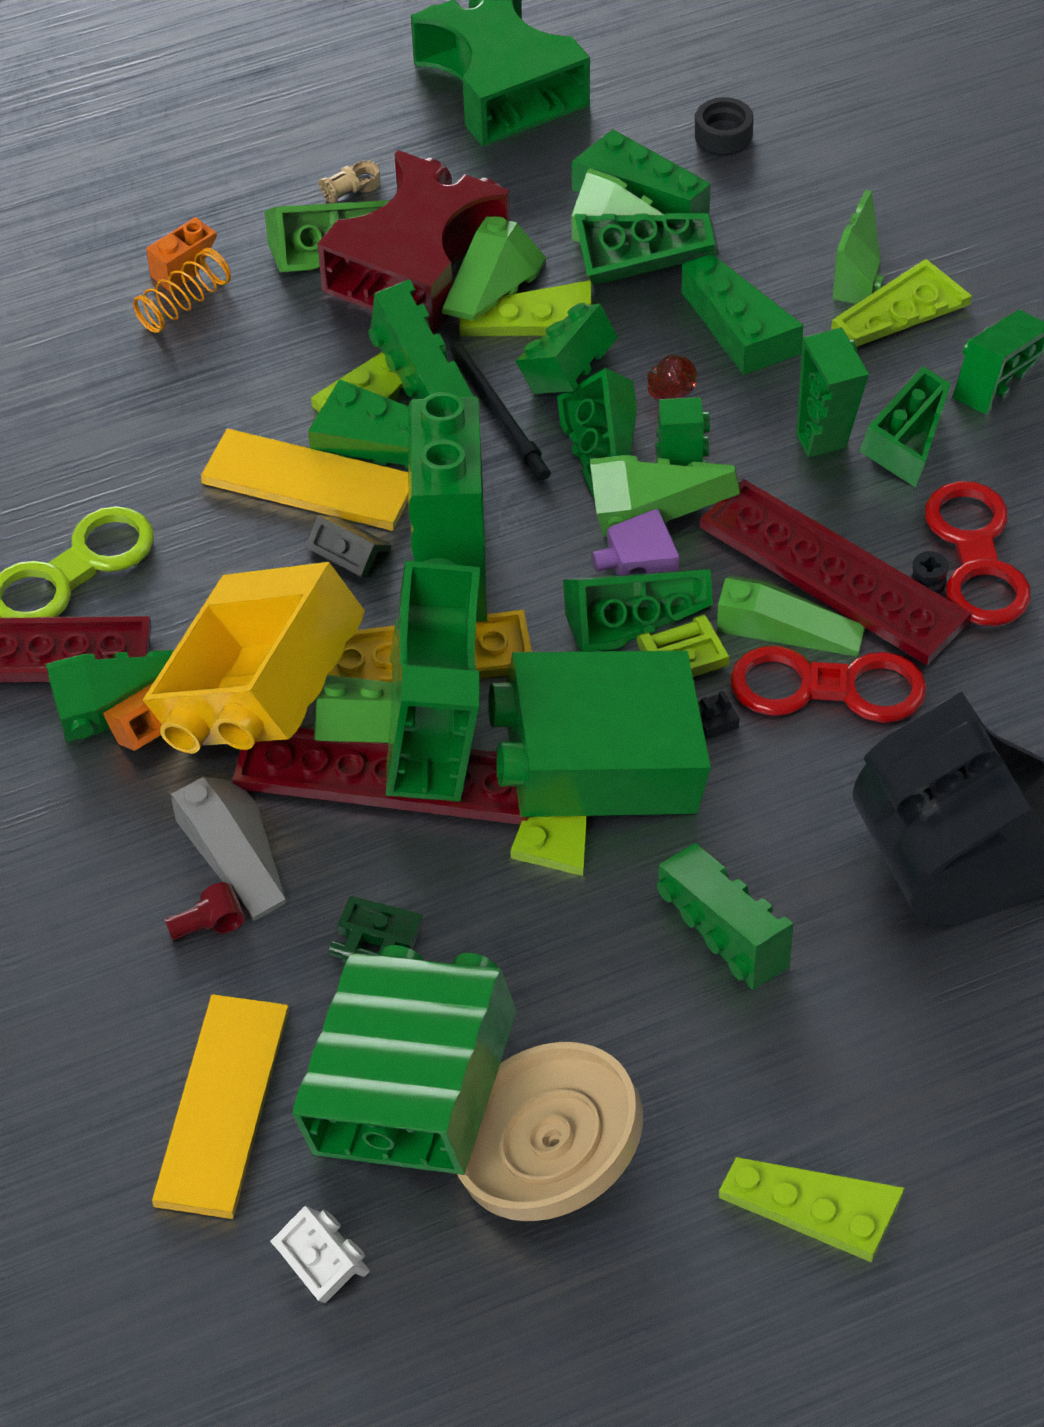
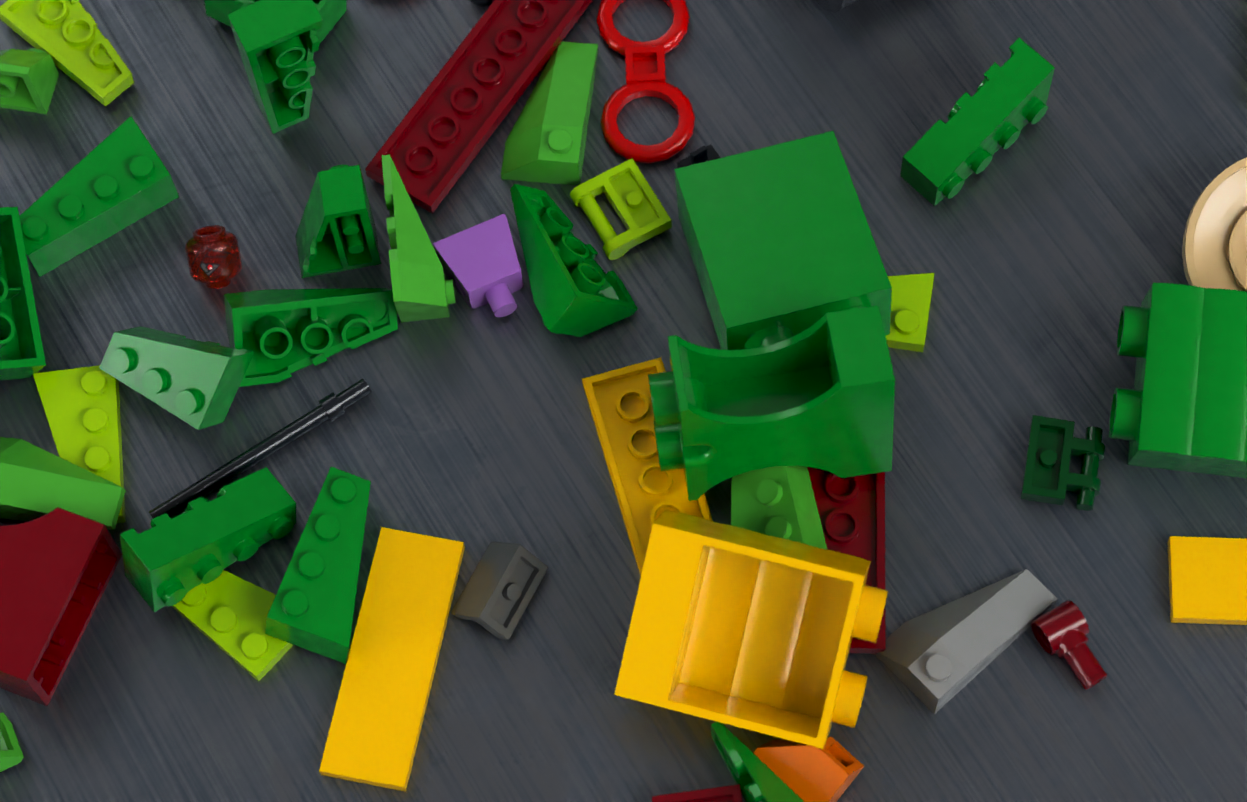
camera: 95 degrees left, 15 degrees up
green brick [408,392,488,622] -> none

